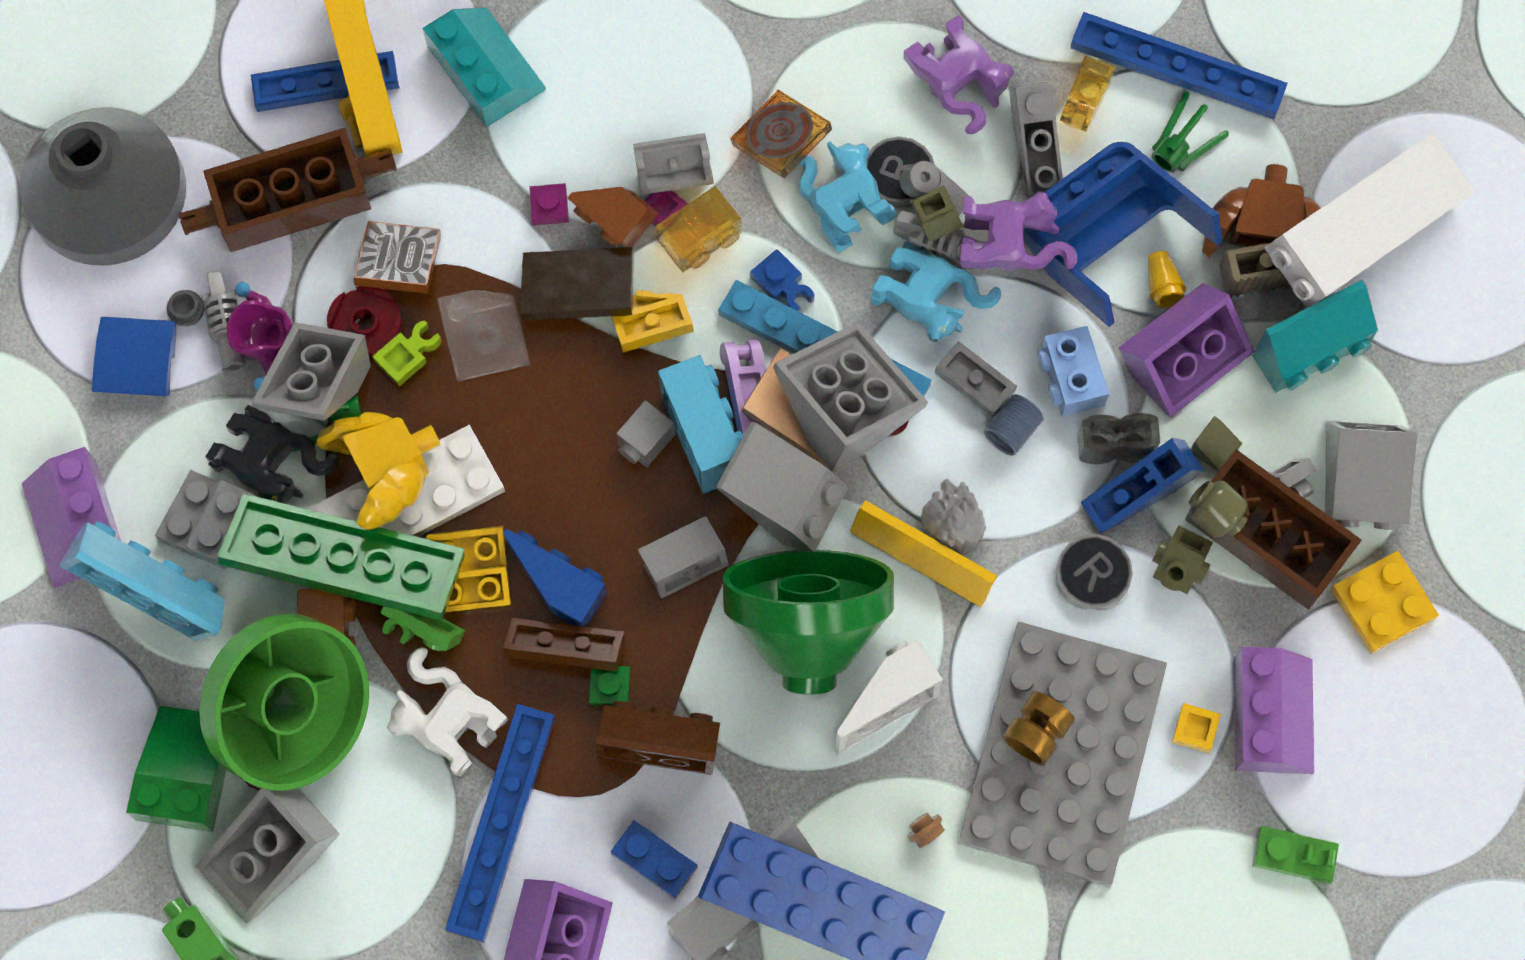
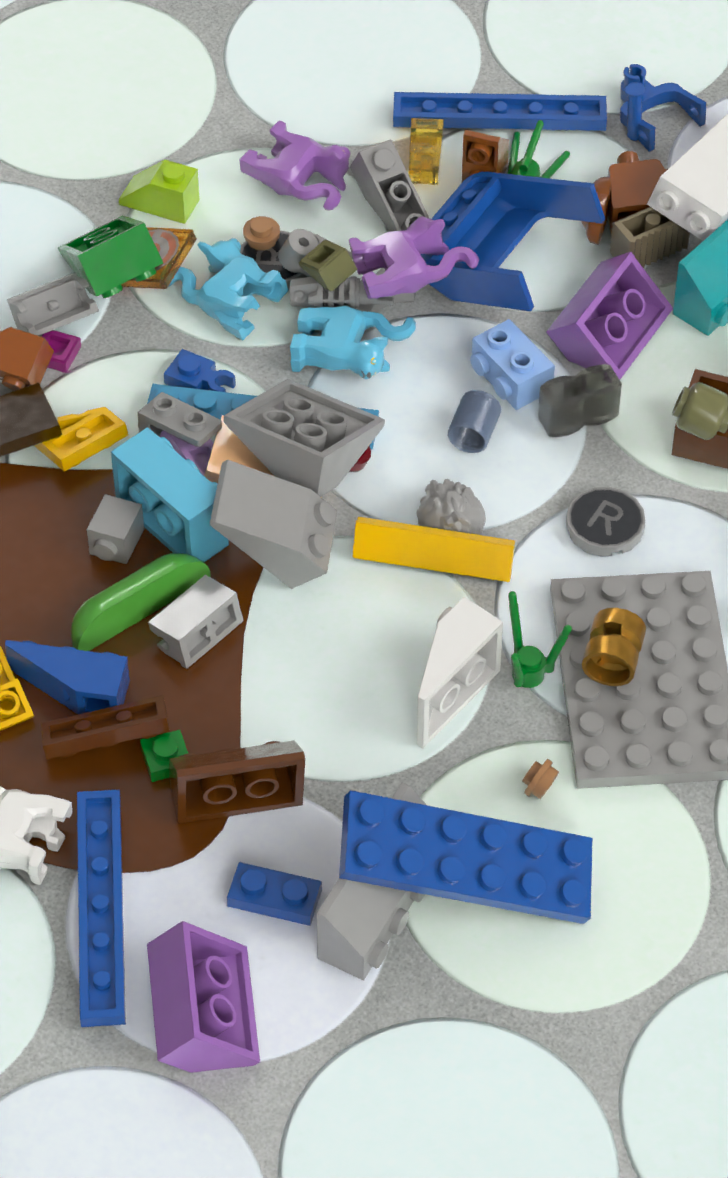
camera: 20 degrees left, 20 degrees down
clear yellow brick [656,186,742,273] -> none
green cone [723,550,894,695] -> none
flat silver plate [934,341,1017,418] -> none
blue slope [1081,438,1205,534] -> none
yellow cone [1148,251,1186,308] -> none
olive brick [1152,525,1213,594] -> none
olive slope [1191,416,1242,471] -> none
none -> green slope [58,215,163,298]
none -> bright green brick [71,553,211,651]
none -> lime slope [118,159,200,224]
none -> light grey bracket [137,392,222,447]
none -> medium nougat plate [243,216,280,251]
none -> dark orange slope [462,130,509,182]
none -> green plant [508,591,572,688]
none -> blue piece [620,64,706,152]

